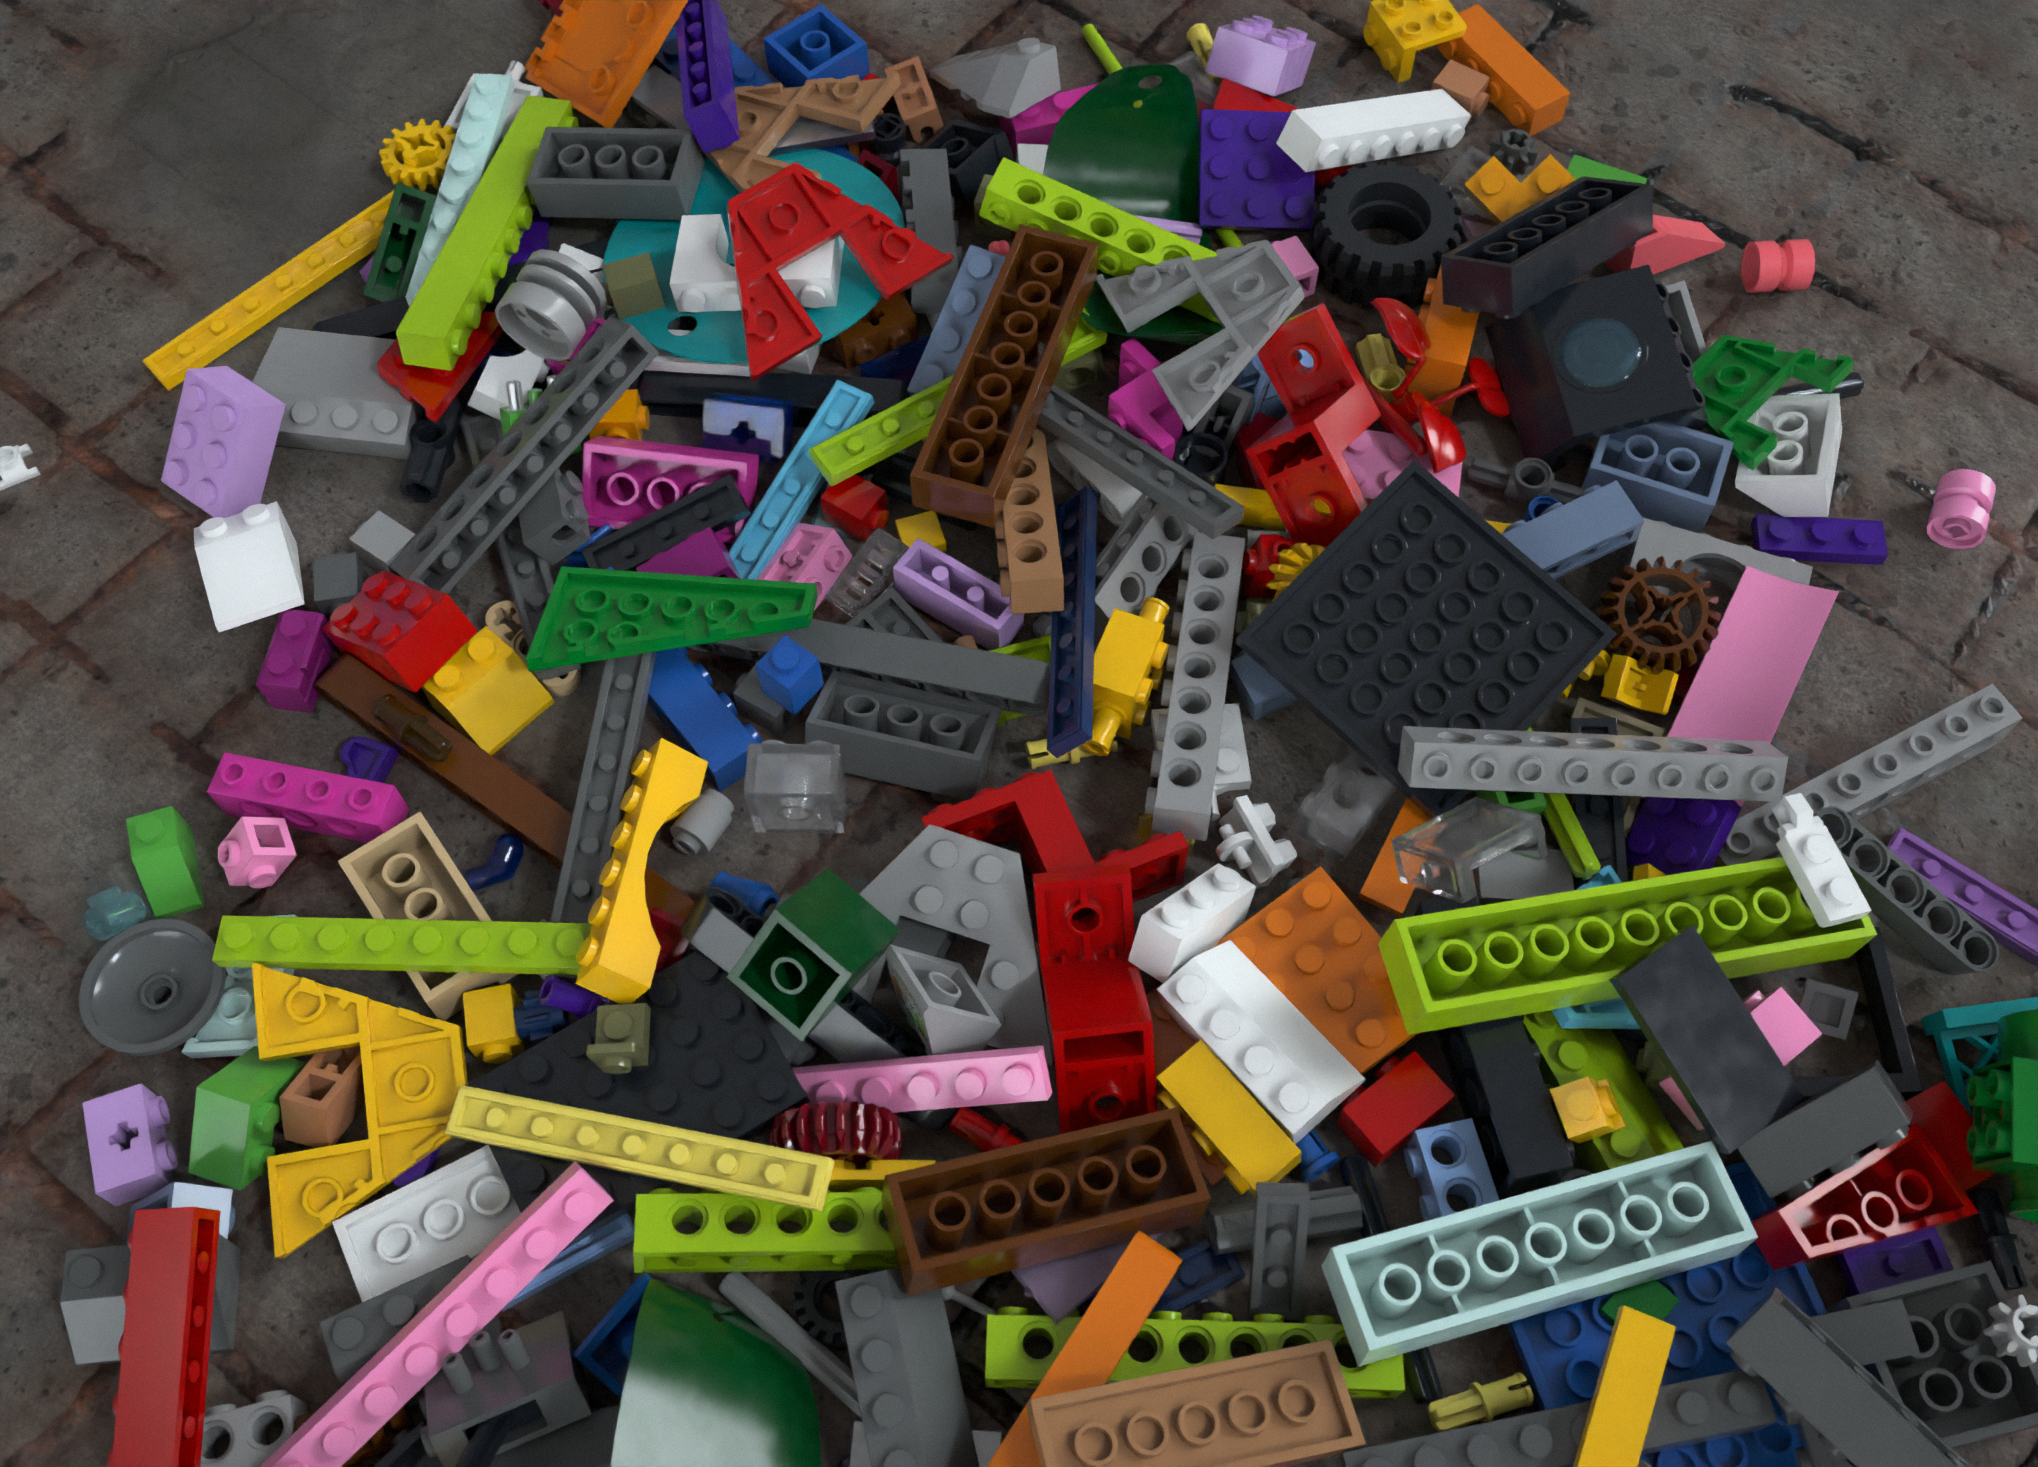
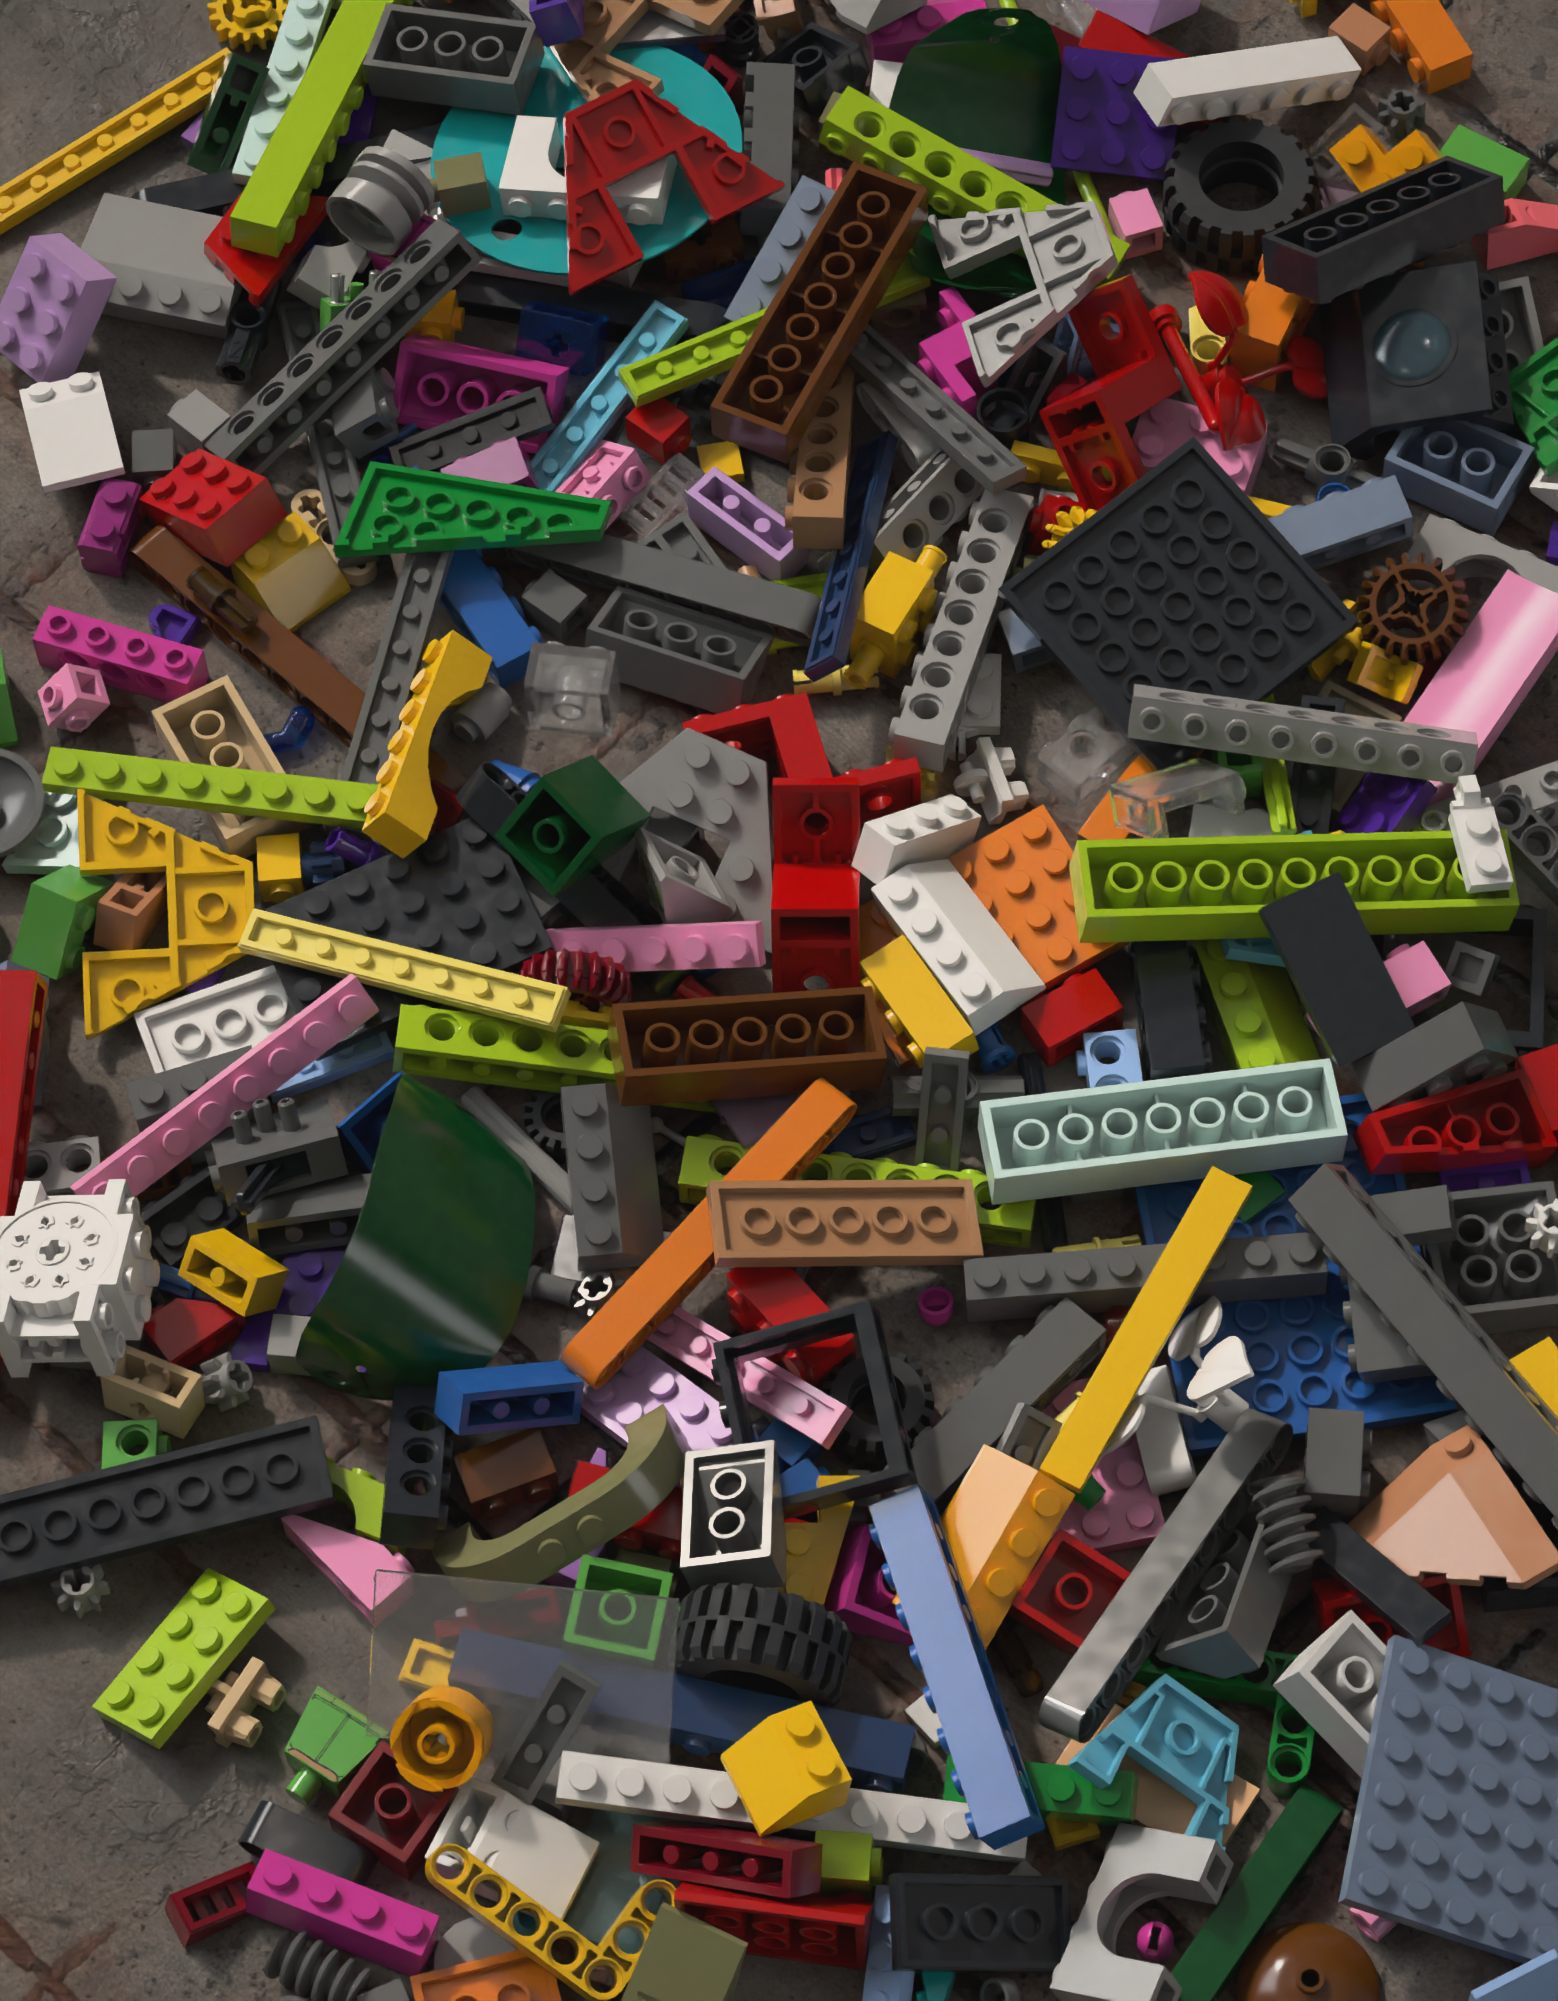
camera: 10 degrees right, 0 degrees up
olive bracket [586,1003,651,1074] -> none
blue brick [755,635,824,715] -> none
yellow brick [1550,1076,1627,1143] -> none

